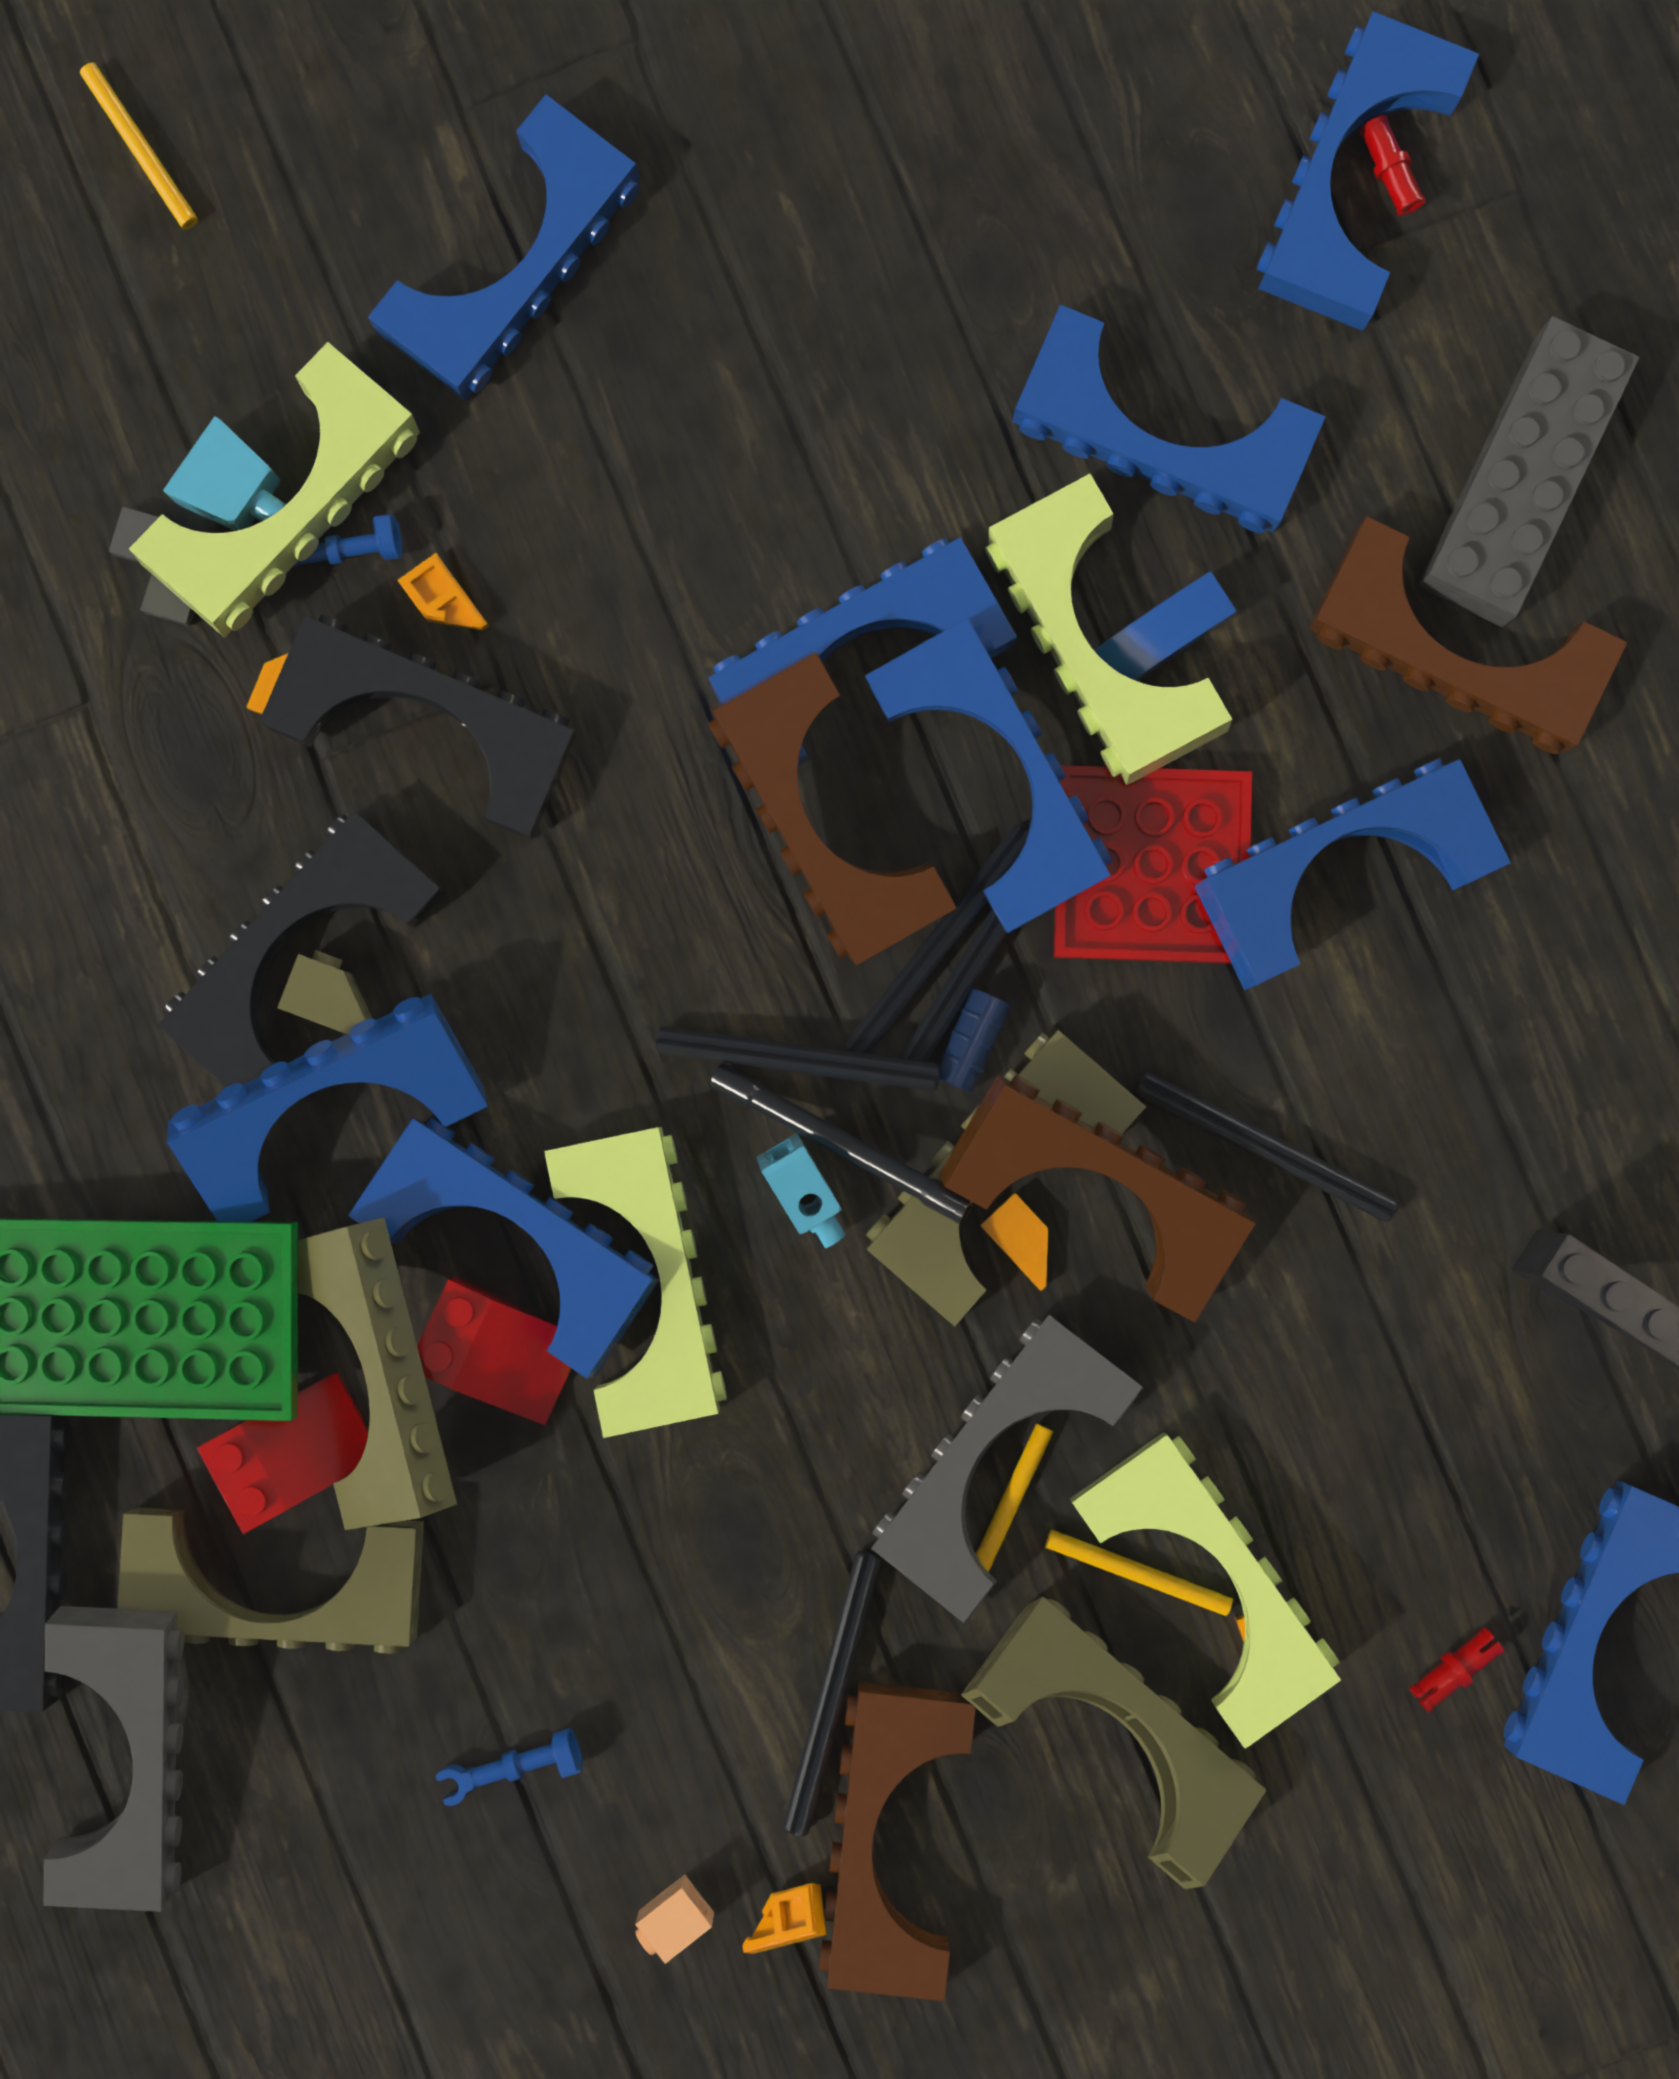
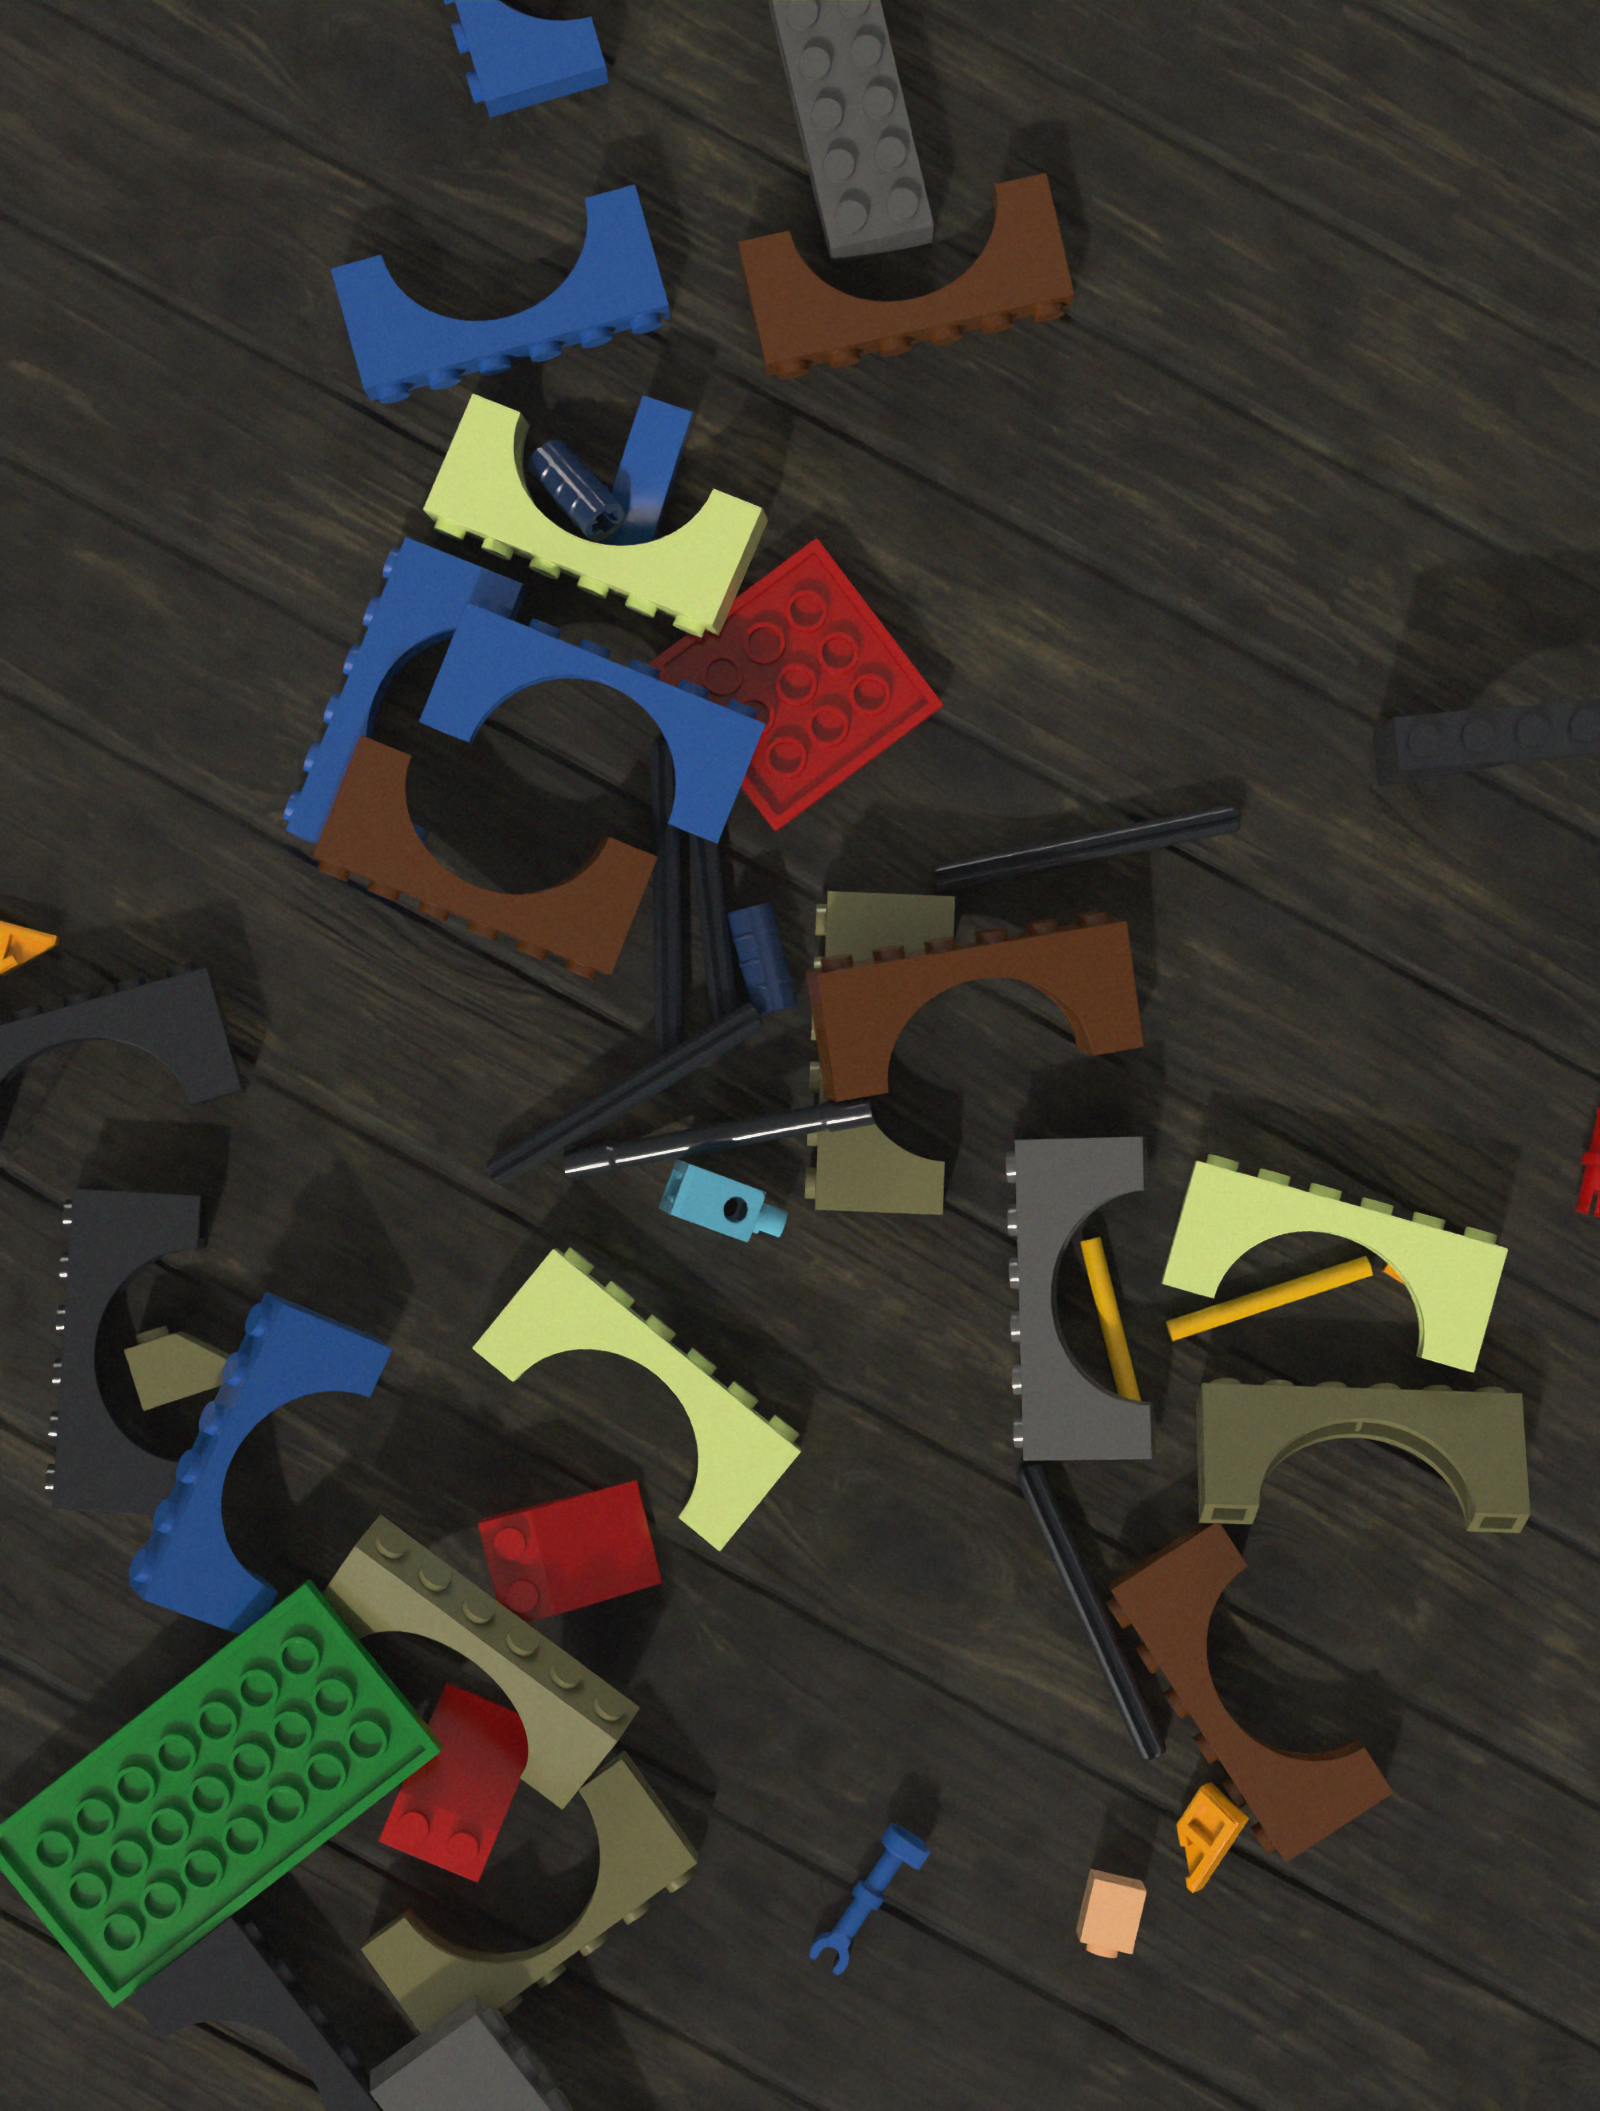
camera: 40 degrees left, 0 degrees up
blue arch [348,1117,660,1379] -> none
light orange tile [980,1193,1048,1291] -> none
blue arch [1194,758,1511,990] -> none
none -> dark blue axle [527,440,625,541]

